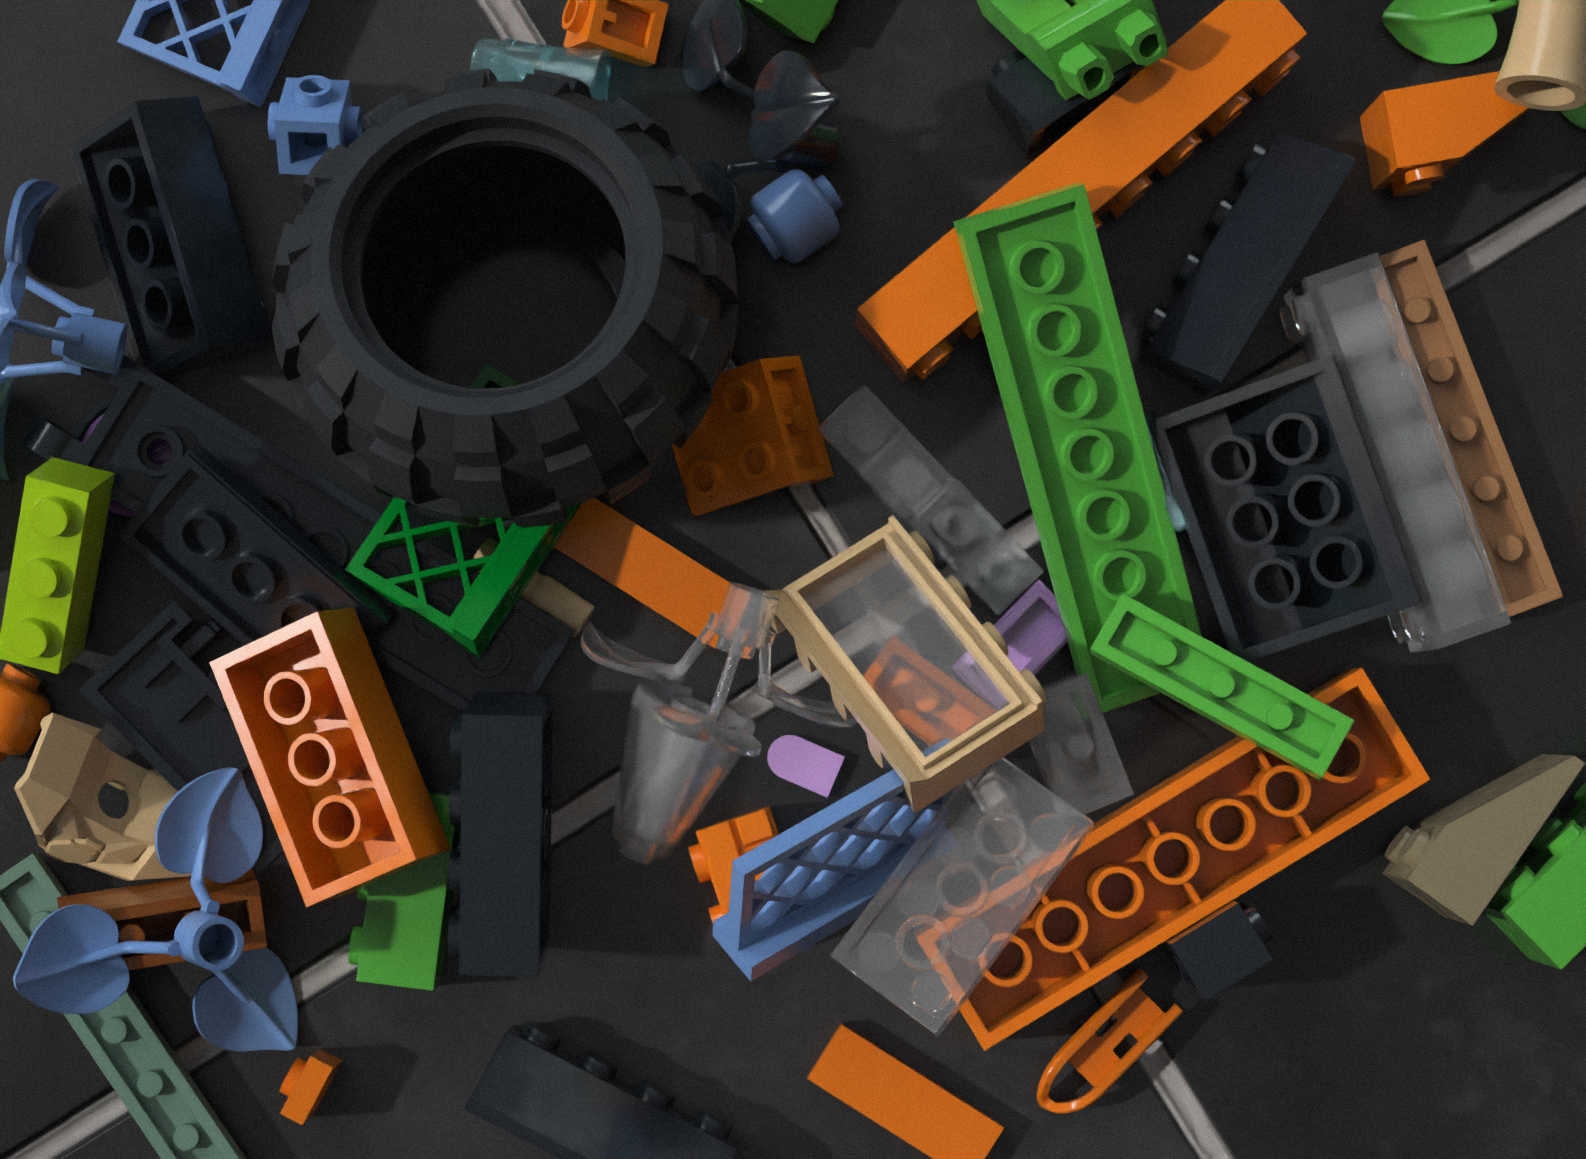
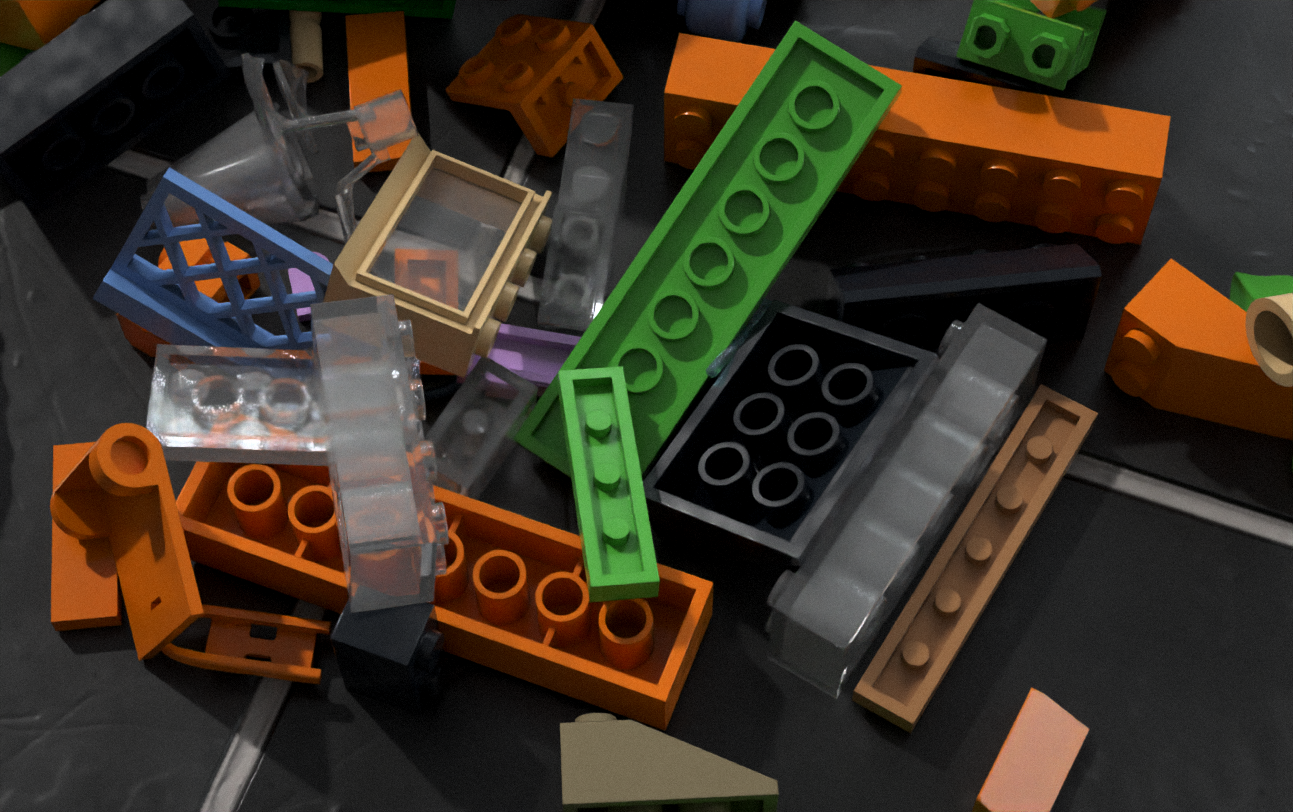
camera: 50 degrees right, 25 degrees down
none -> orange door [50,423,204,661]
none -> clear brick [310,294,449,613]

